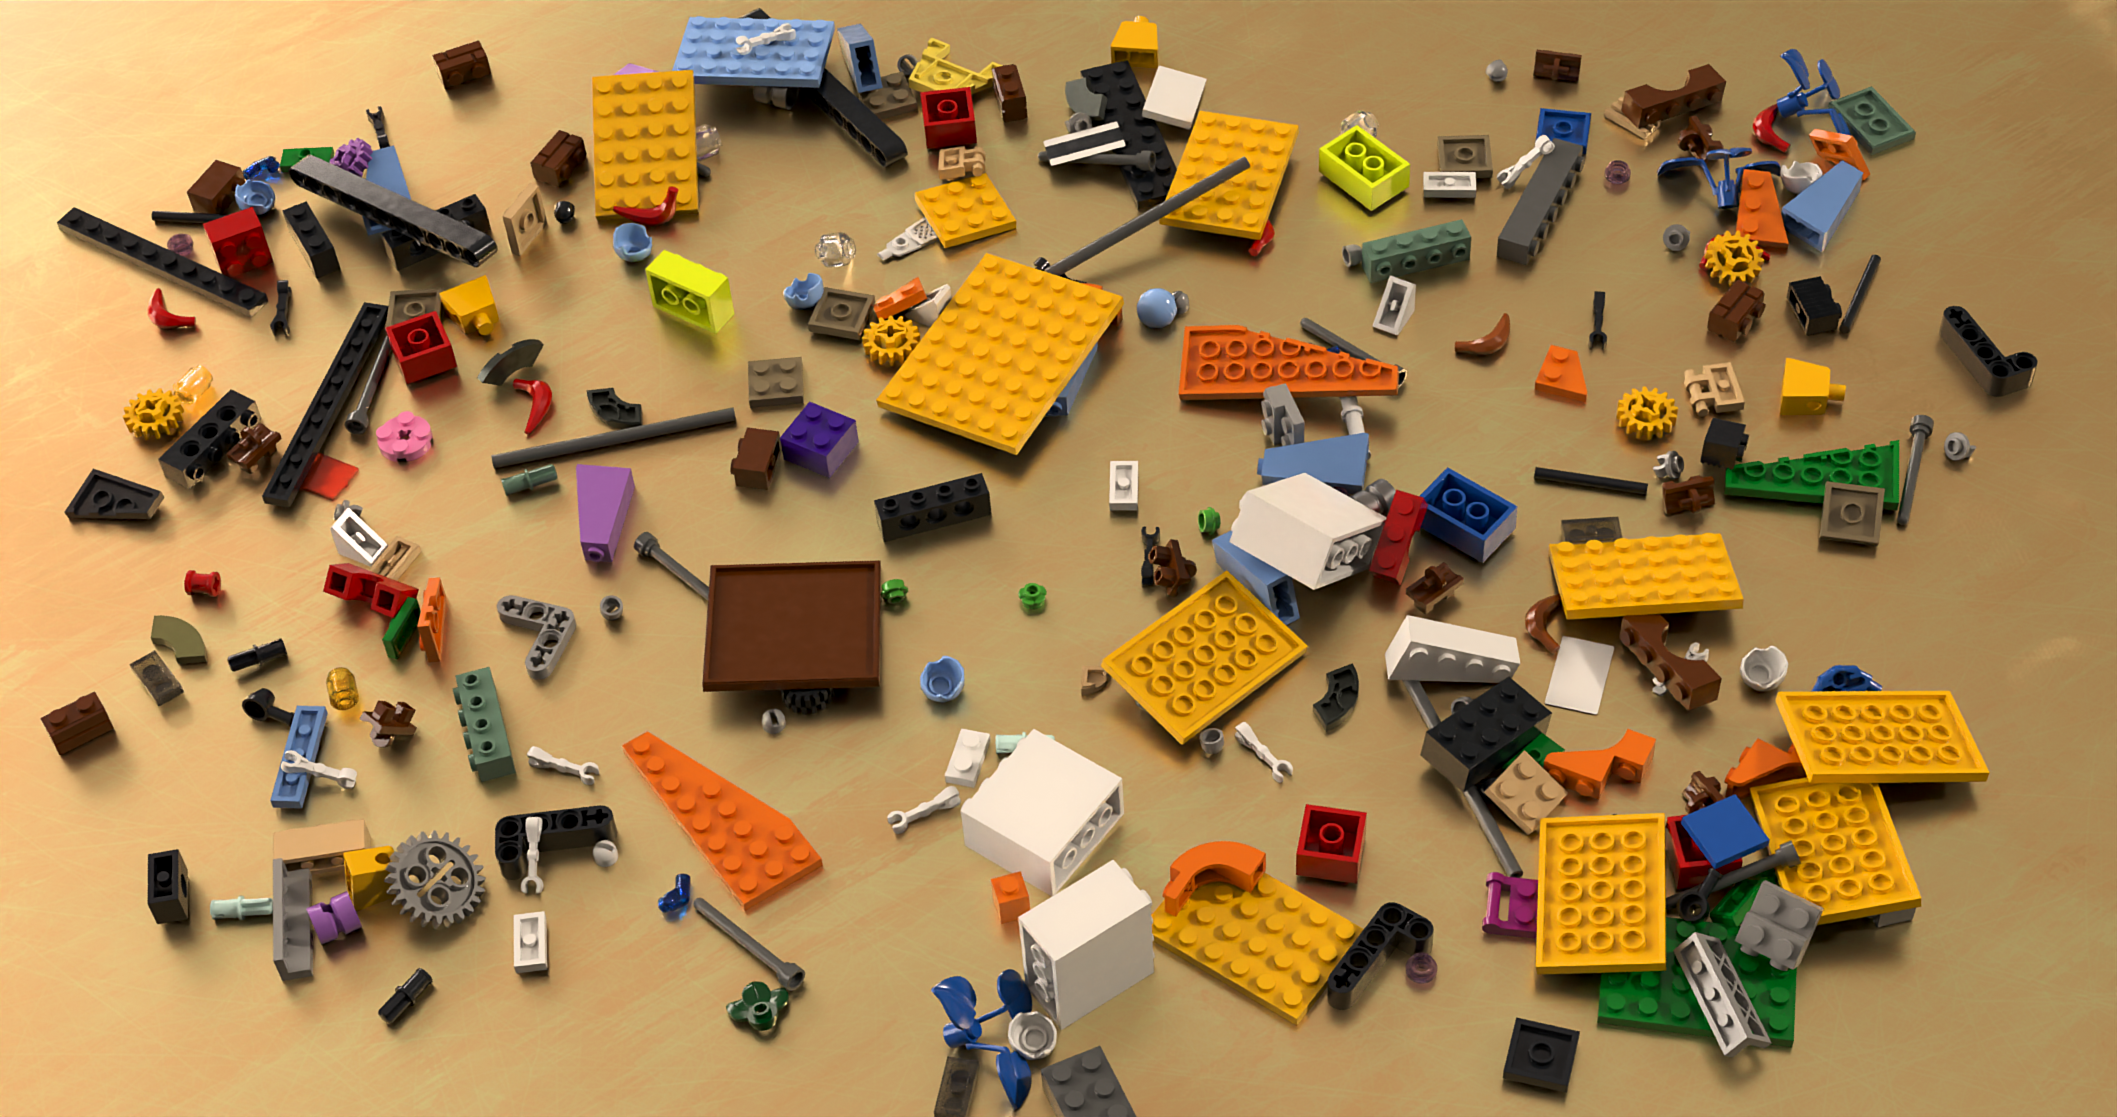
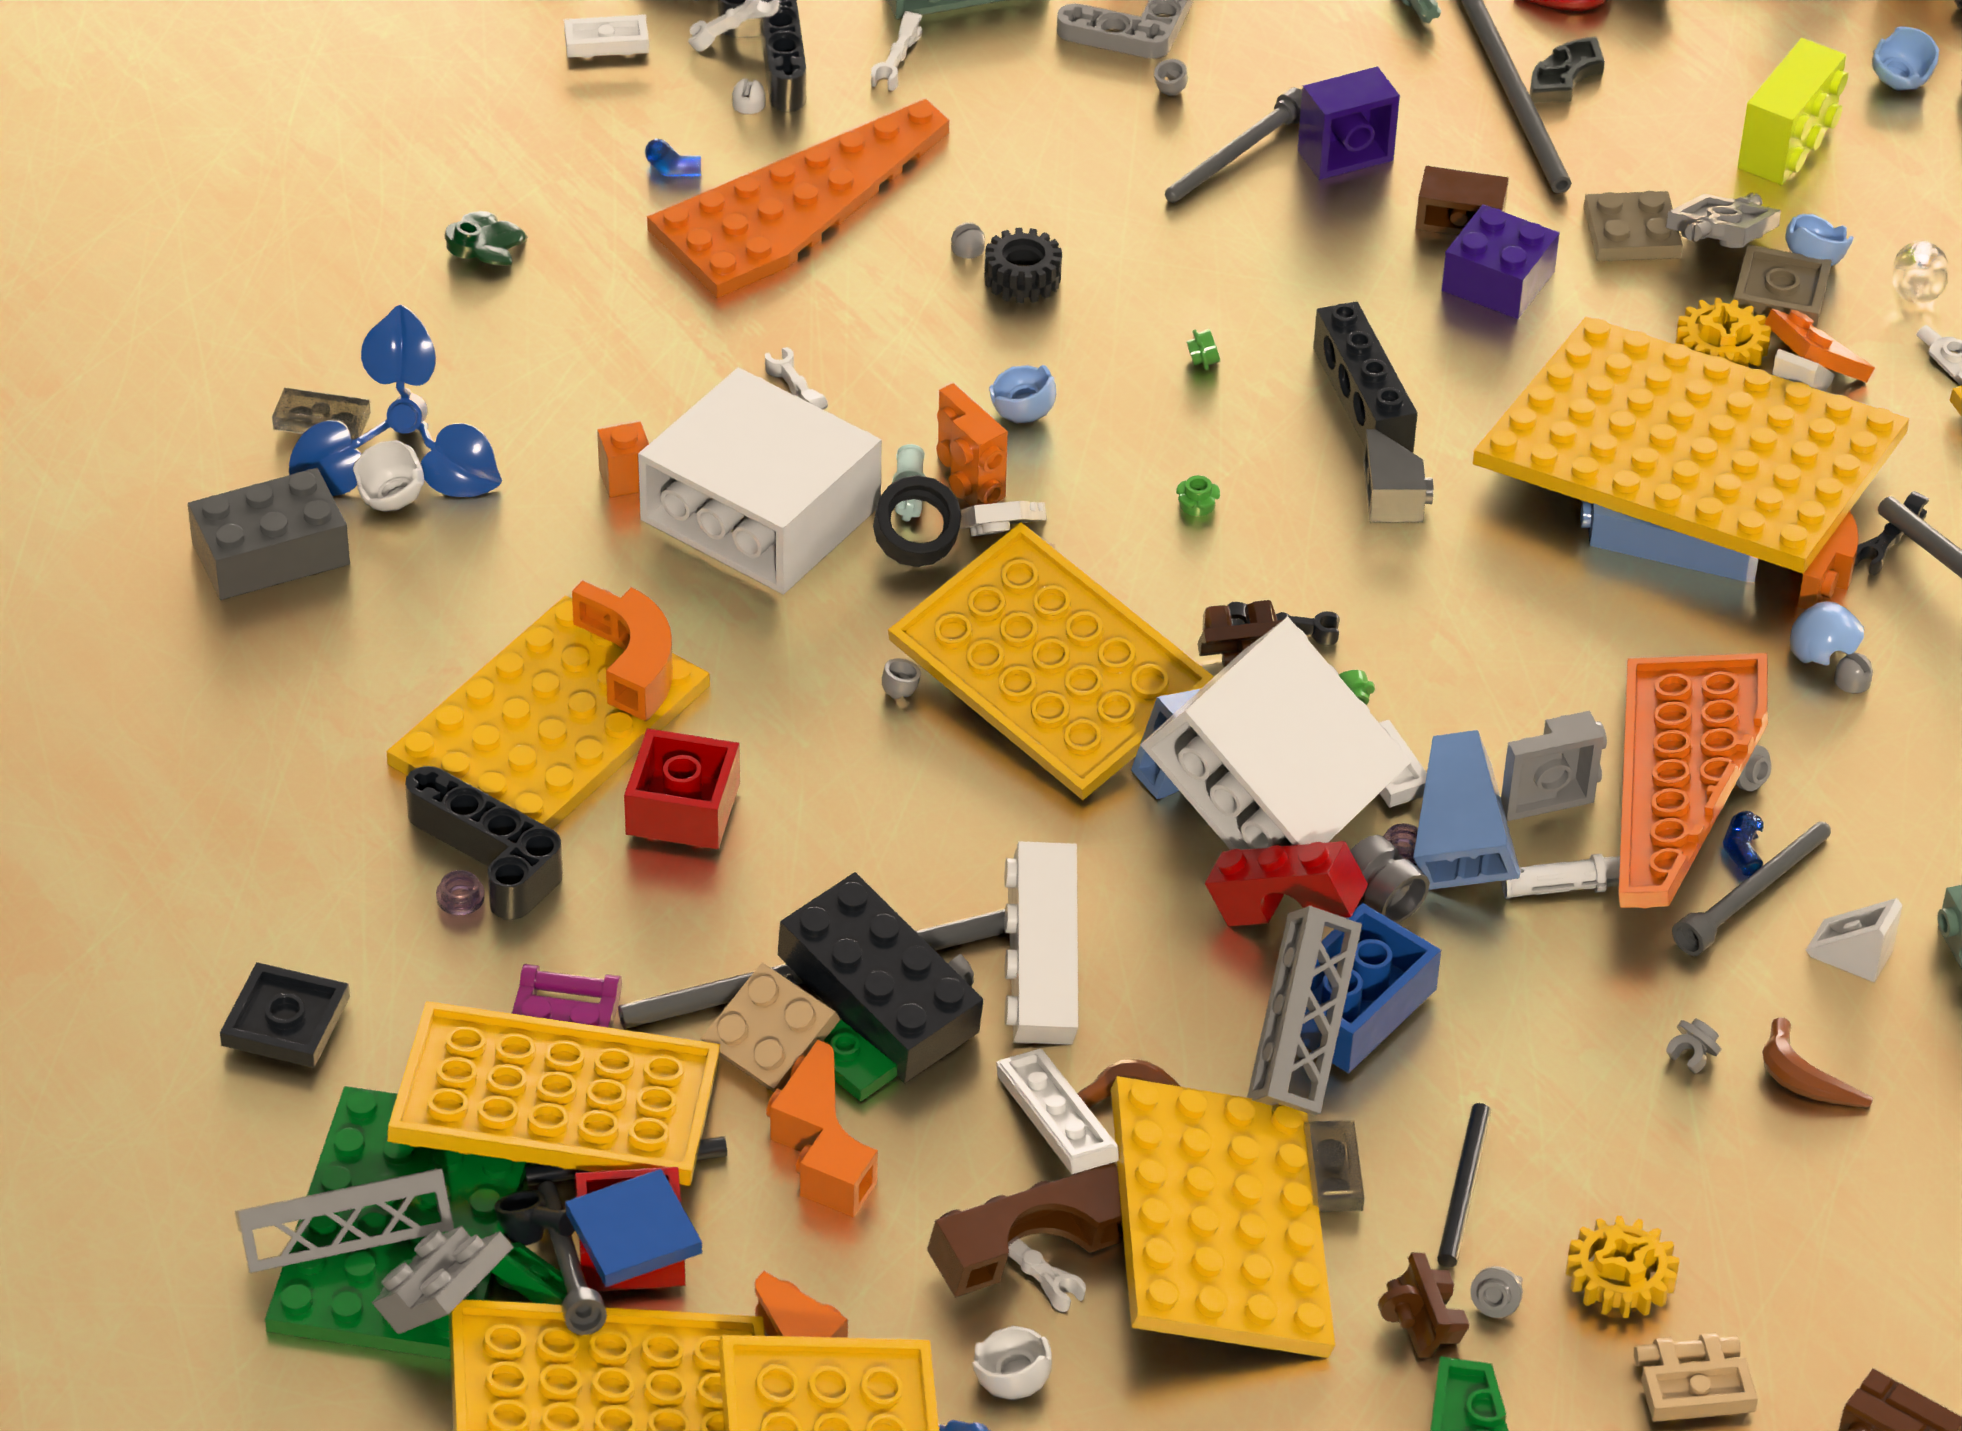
camera: 85 degrees right, 5 degrees down
medium lavender slope [576,464,635,562] -> none
dark grey piece [693,898,805,991] -> none
reddish brown tile [702,560,881,692] -> none
white plate [945,729,991,788] -> none
white brick [1018,860,1155,1030] -> none
white plate [1109,461,1138,511] -> none
white piece [1235,722,1293,783] -> none
pearl dark grey tile [1313,663,1359,732] -> none
reddish brown hips [1406,562,1464,614] -> none
orange wing [1535,345,1587,402] -> none
white sticker [1545,636,1614,715] -> none
black piece [1588,291,1607,349] -> none
reddish brown hips [1682,771,1725,814] -> none
black brick [1700,418,1749,470] -> none
none -> black tyre [873,475,962,567]
none -> orange plate [936,383,1008,506]
none -> white wing [960,501,1047,536]
none -> white tile [996,1049,1119,1174]
none -> light grey fence [1247,906,1362,1115]
none -> dark purple brick [1297,66,1400,180]
none -> dark grey slope [1363,429,1434,522]
none -> light grey plate [1666,193,1781,248]
none -> light grey plate [1666,1018,1721,1074]

